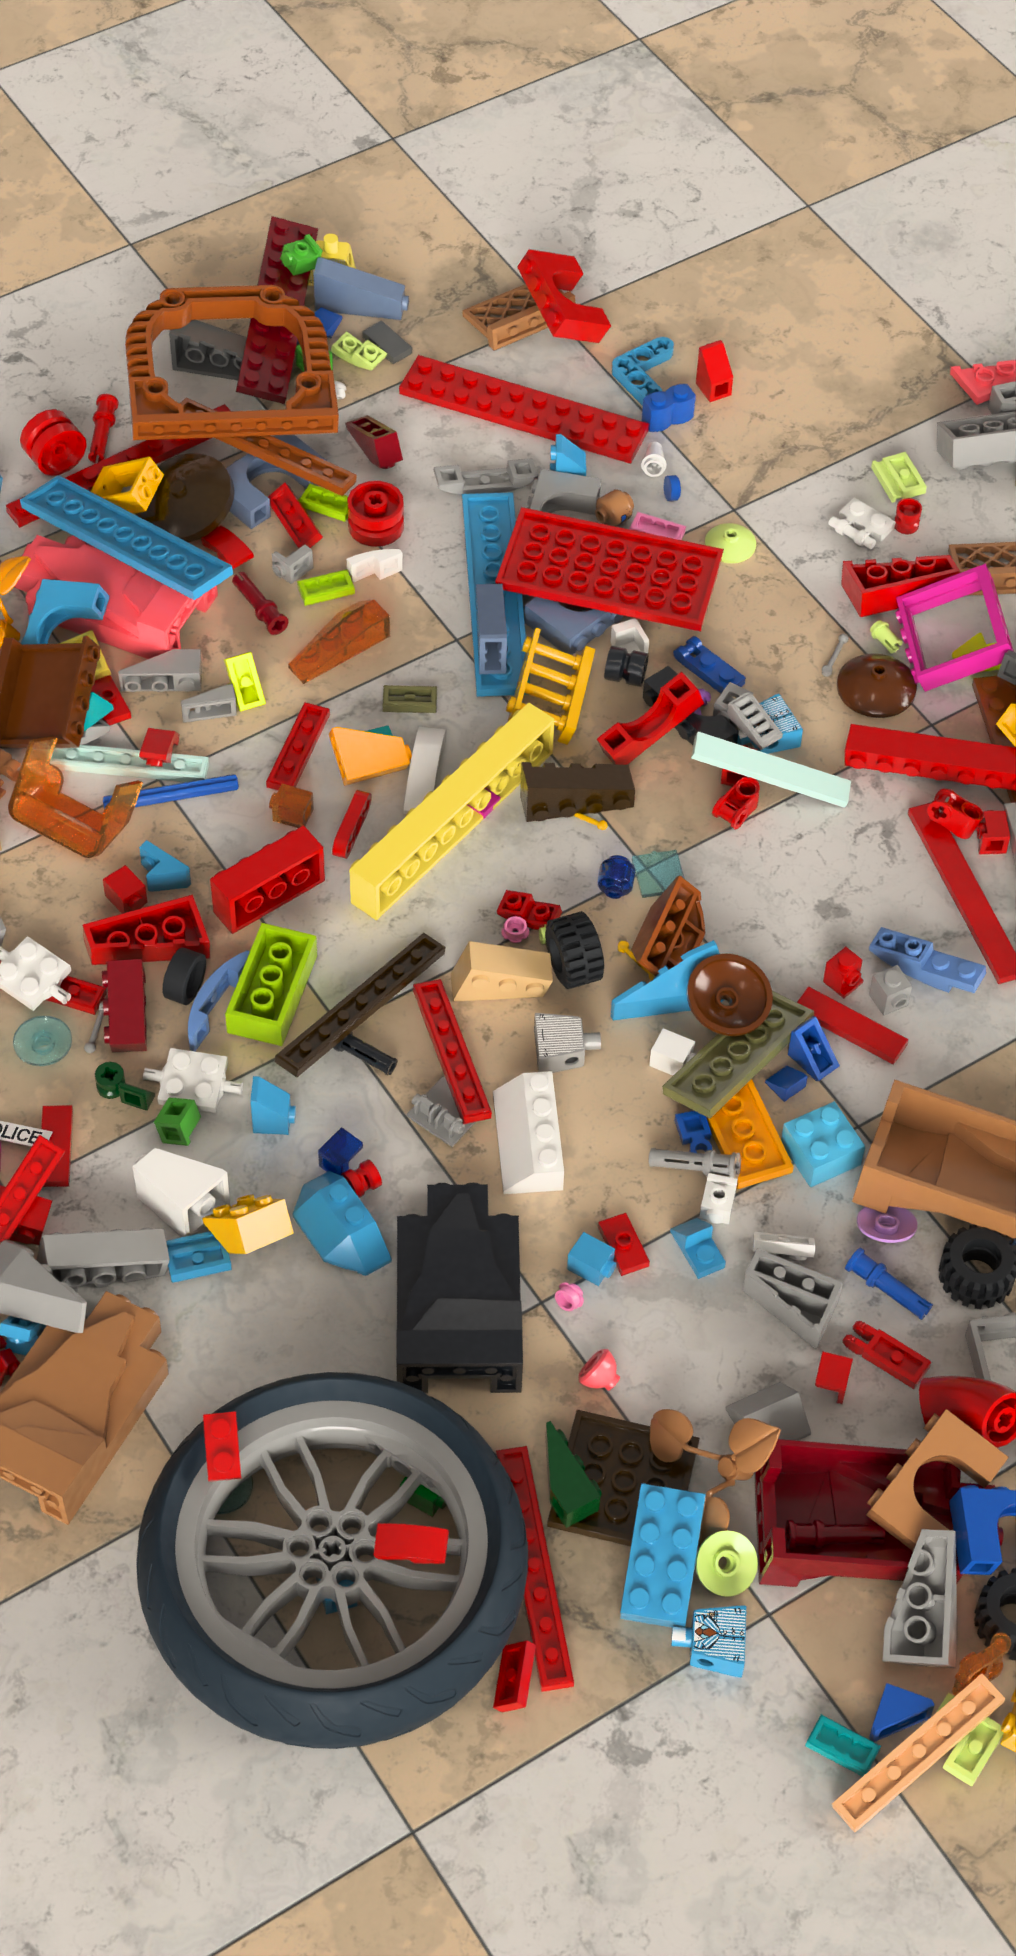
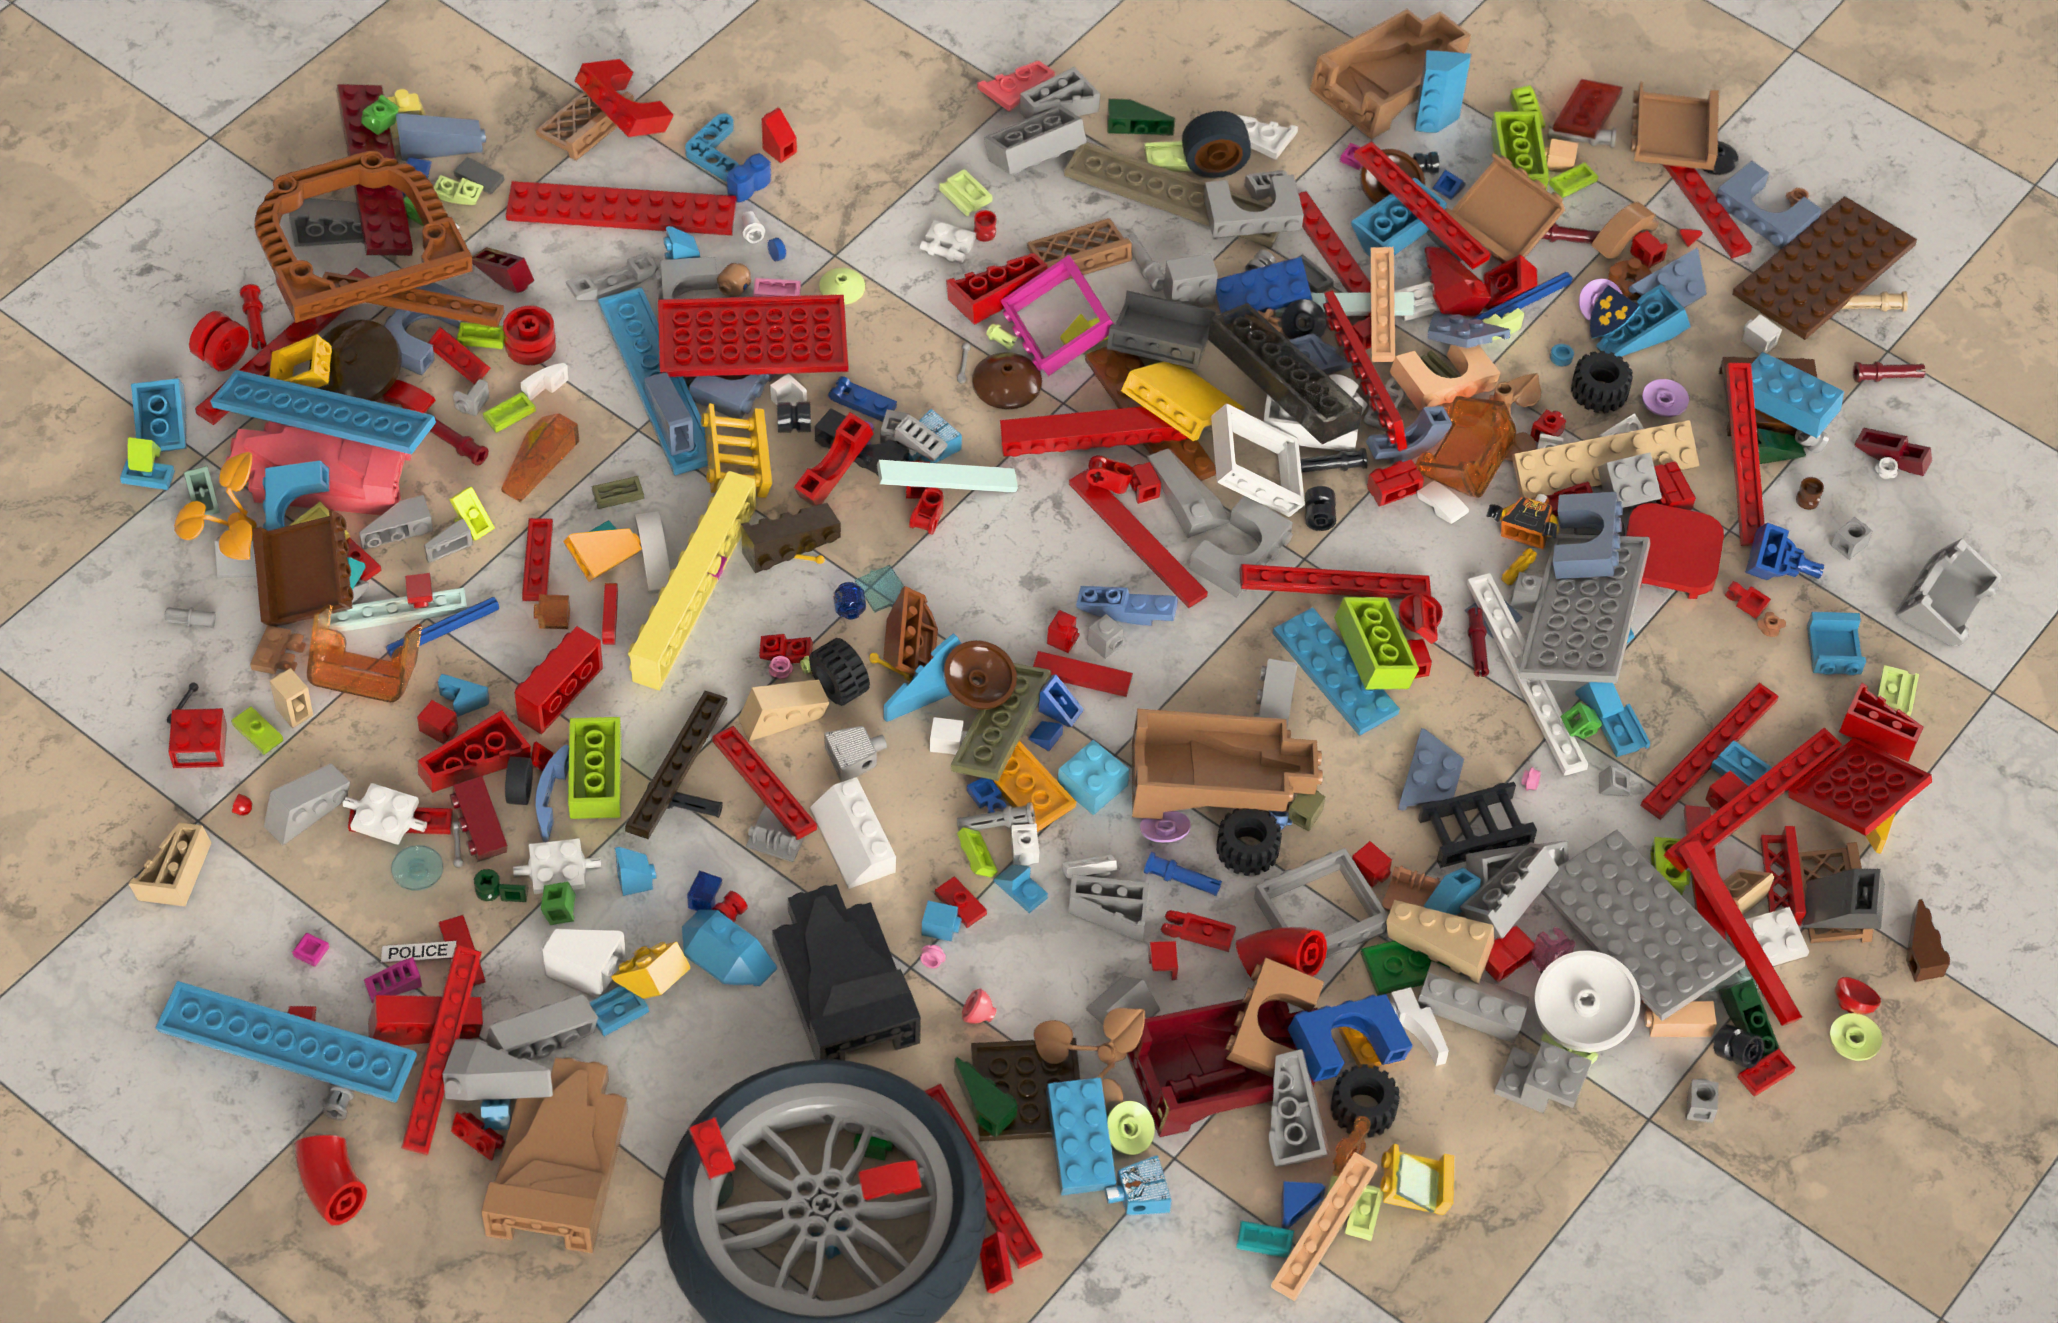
camera: 20 degrees left, 0 degrees up
none -> red slope [531,741,554,771]
none -> lime plate [957,827,998,878]

